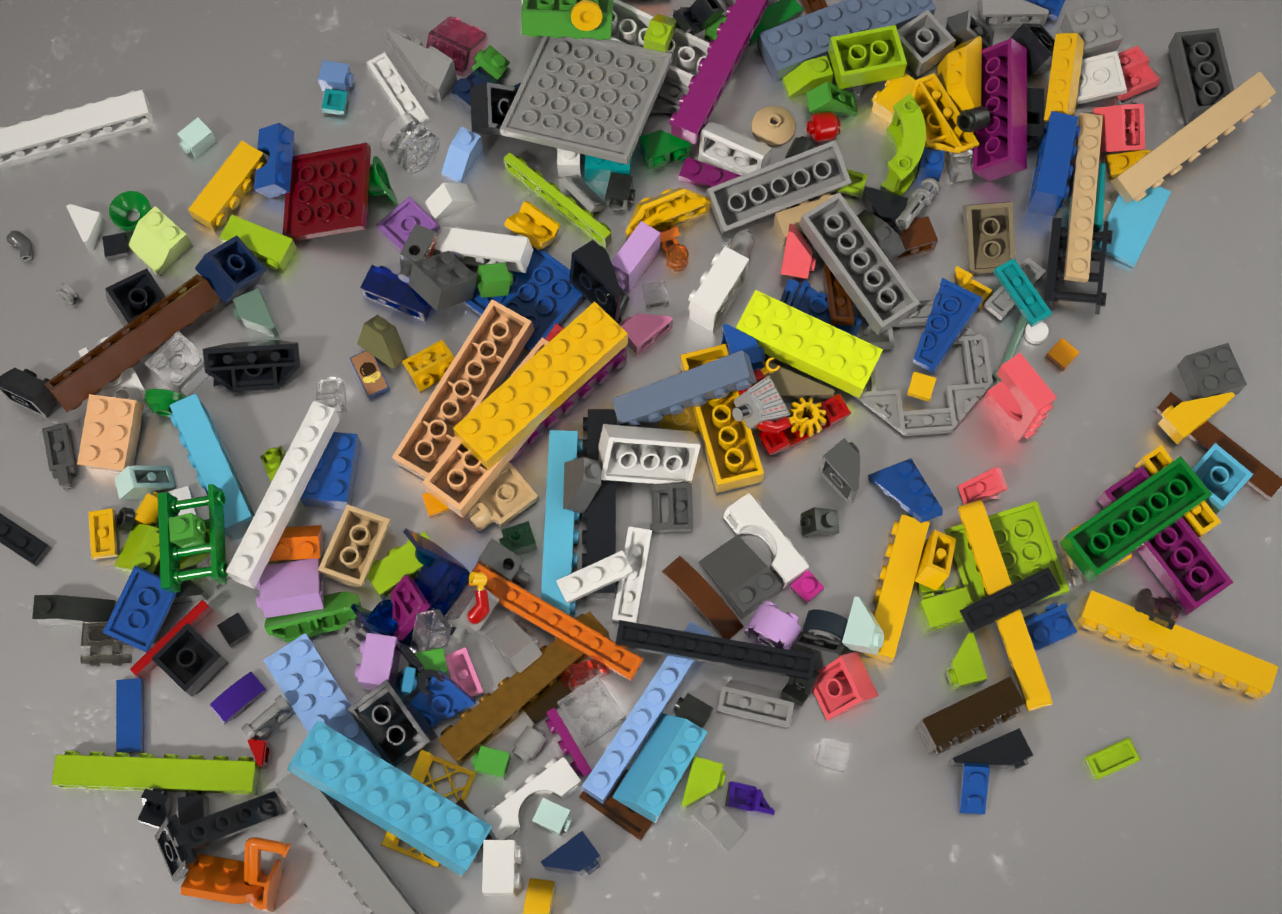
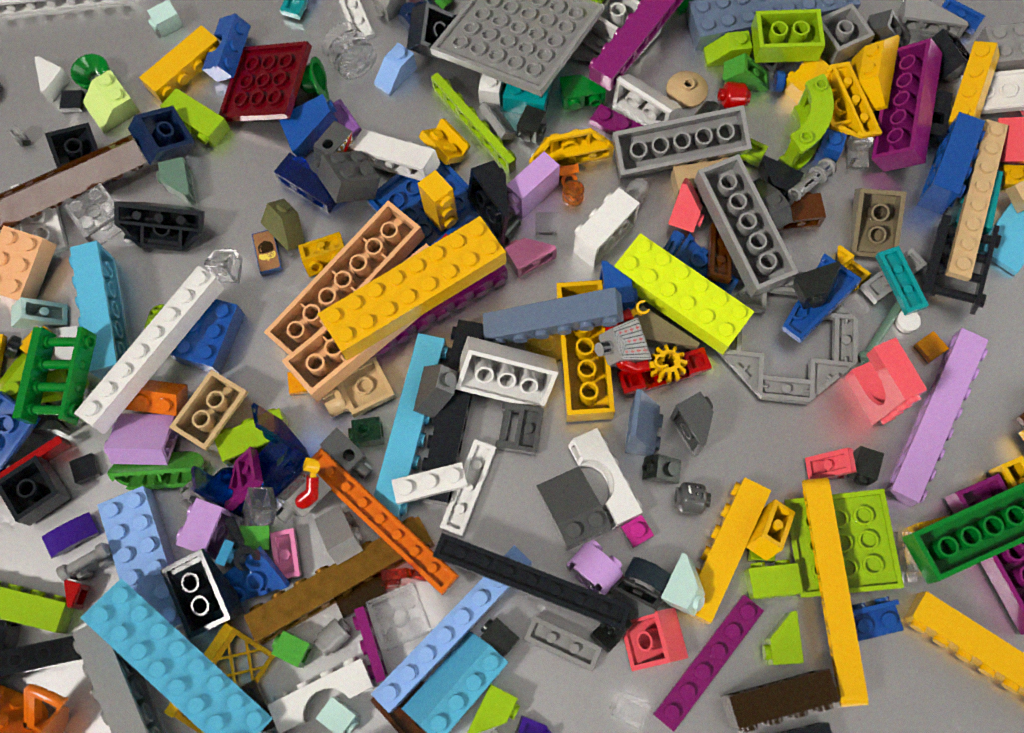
camera: 15 degrees right, 0 degrees up
green piece [144,389,187,417] -> none
bright green brick [168,513,207,548] -> none
white slope [425,182,476,221] -> none
bright green brick [477,263,513,298] -> none
reddish brown slope [662,556,744,639] -> none
blue wing [868,458,943,523] -> none
yellow tile [907,371,936,402] -> none
pearl dark grey brick [957,106,990,132] -> none
black tile [959,567,1060,634] -> none
clear smoke plate [1134,588,1181,630] -> none
none -> blue slope [279,94,337,160]
none -> yellow brick [417,170,458,232]
none -> sand blue slope [624,389,663,456]
none -> magenta plate [653,595,764,732]
none -> dark grey head [674,482,711,515]
none -> blue tile [773,70,786,92]
none -> pearl dark grey slope [793,261,841,309]
none -> pearl dark grey brick [847,446,884,486]
none -> lavender brick [885,328,988,507]

